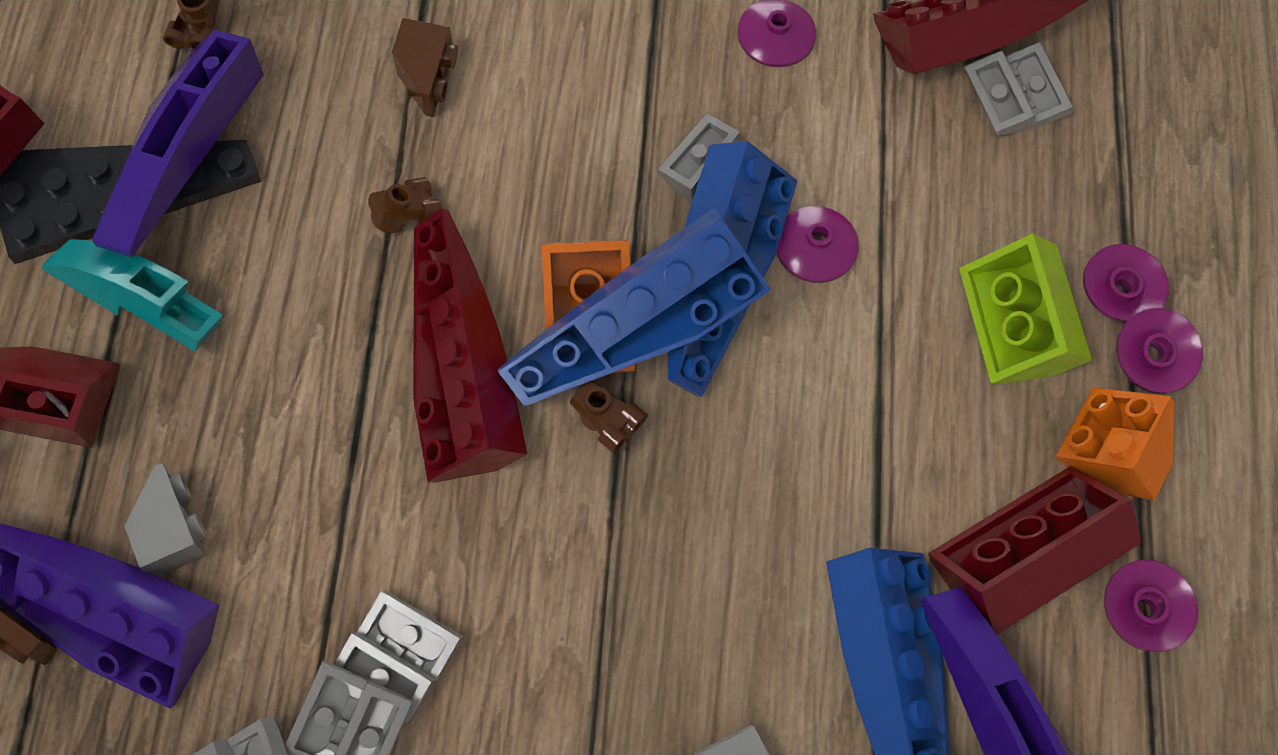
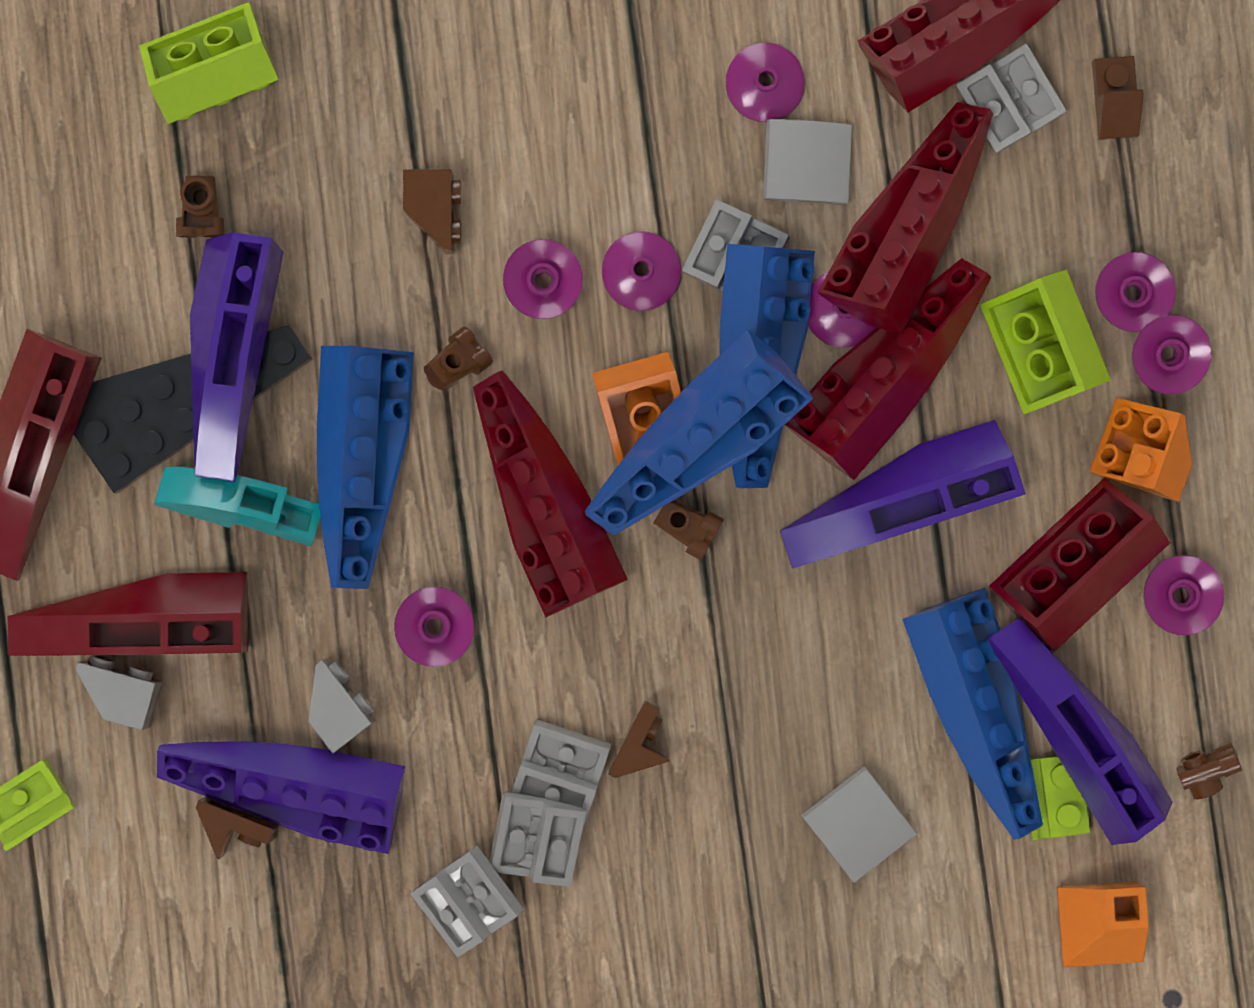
camera: 10 degrees left, 20 degrees up
none -> blue wedge [317,345,414,589]
none -> magenta dish [394,587,474,667]
none -> magenta dish [503,239,583,319]
none -> magenta dish [602,232,681,311]
none -> reddish brown slope [608,701,670,778]
none -> light grey slope [763,119,852,205]
none -> dark purple wedge [780,420,1026,569]
none -> dark red wedge [785,258,991,480]
none -> dark red wedge [818,102,993,334]
none -> reddish brown slope [1092,56,1144,140]

